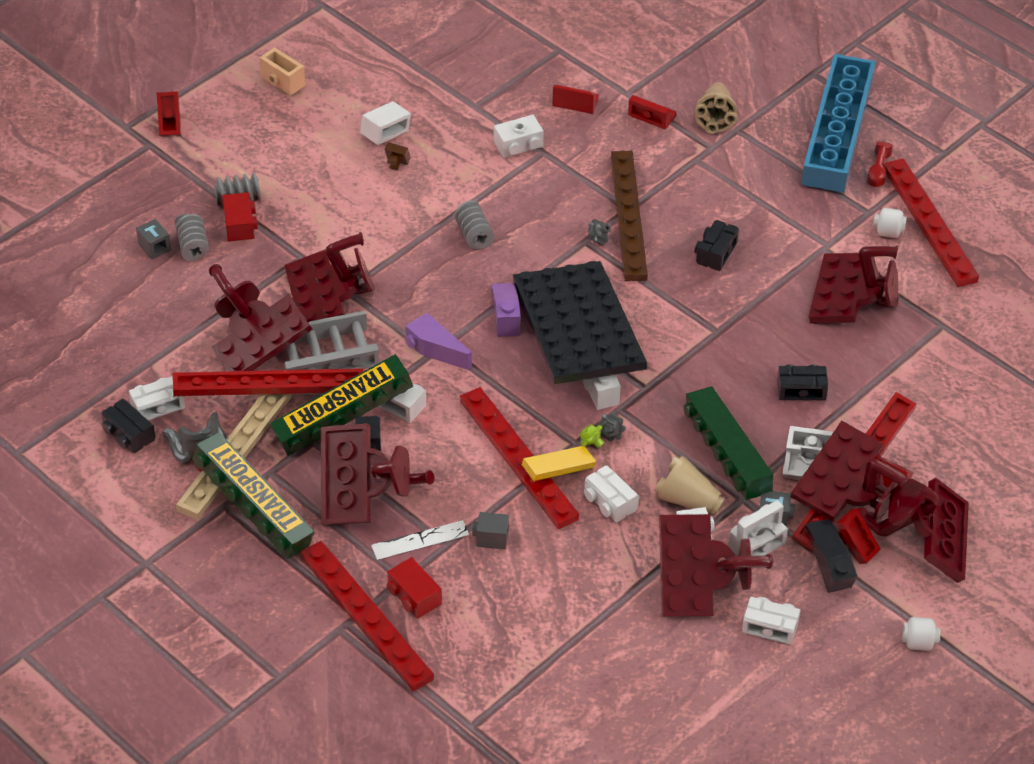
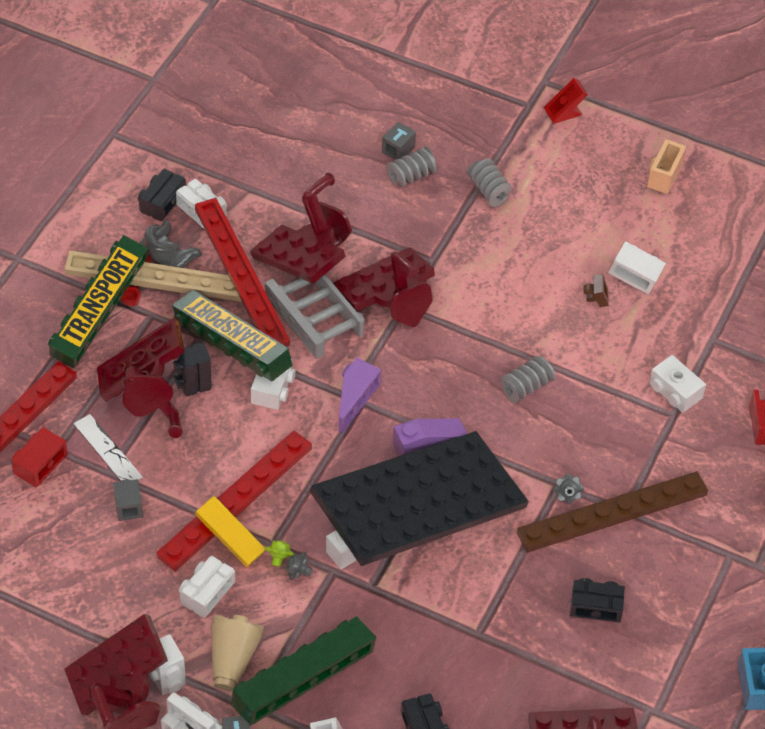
camera: 70 degrees right, 5 degrees up
red brick [222,192,258,242] -> none

